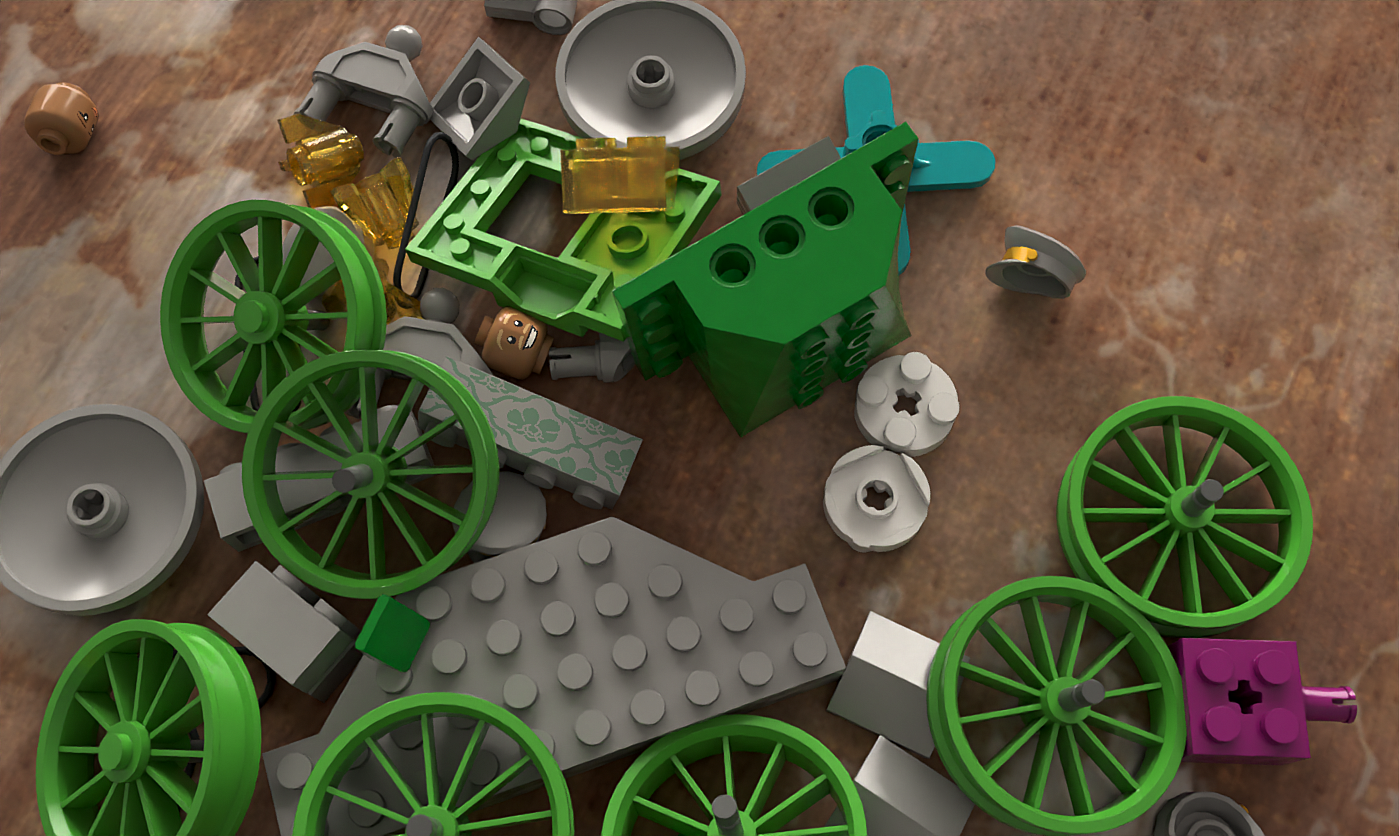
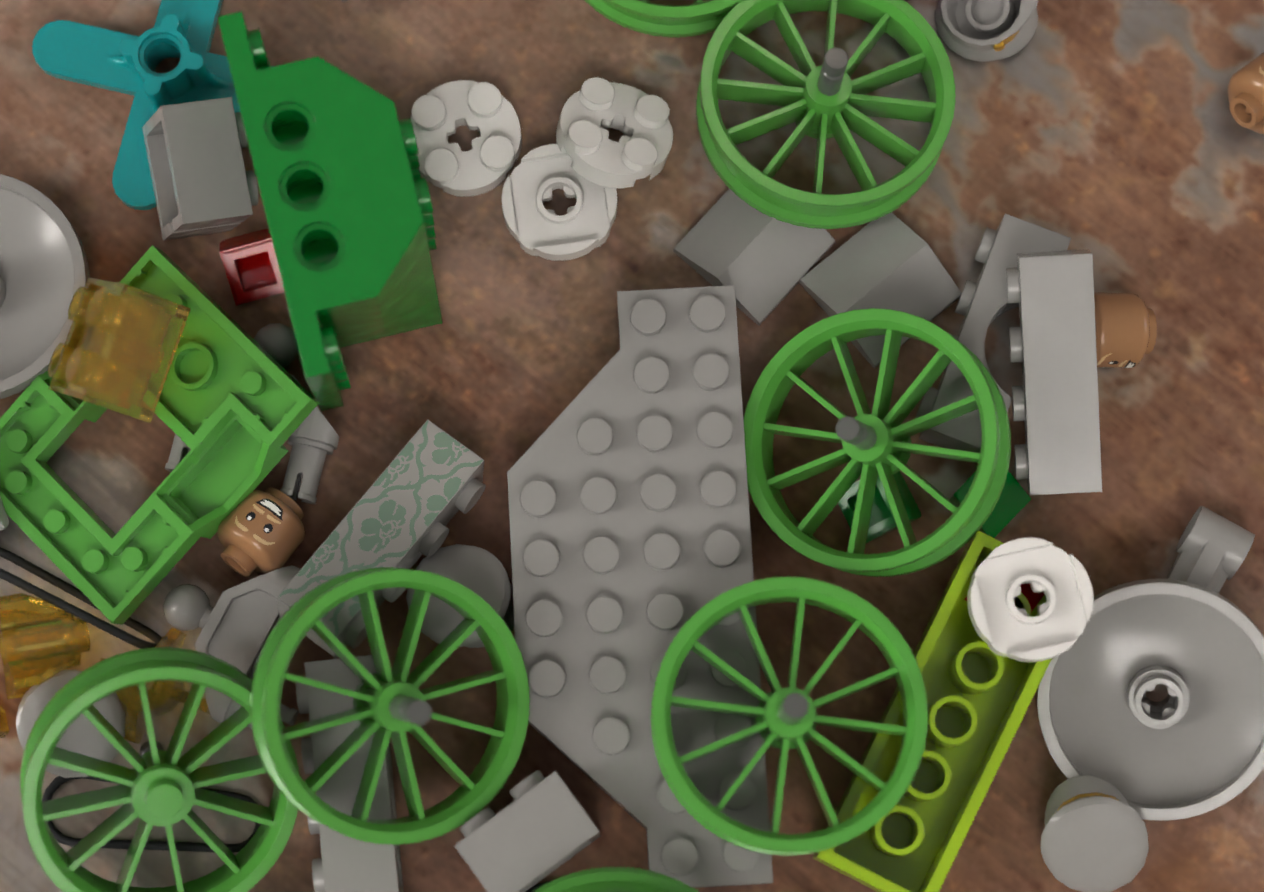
camera: 75 degrees left, 10 degrees up
green slope [355,594,430,672] -> none
none -> white plate [556,77,673,189]

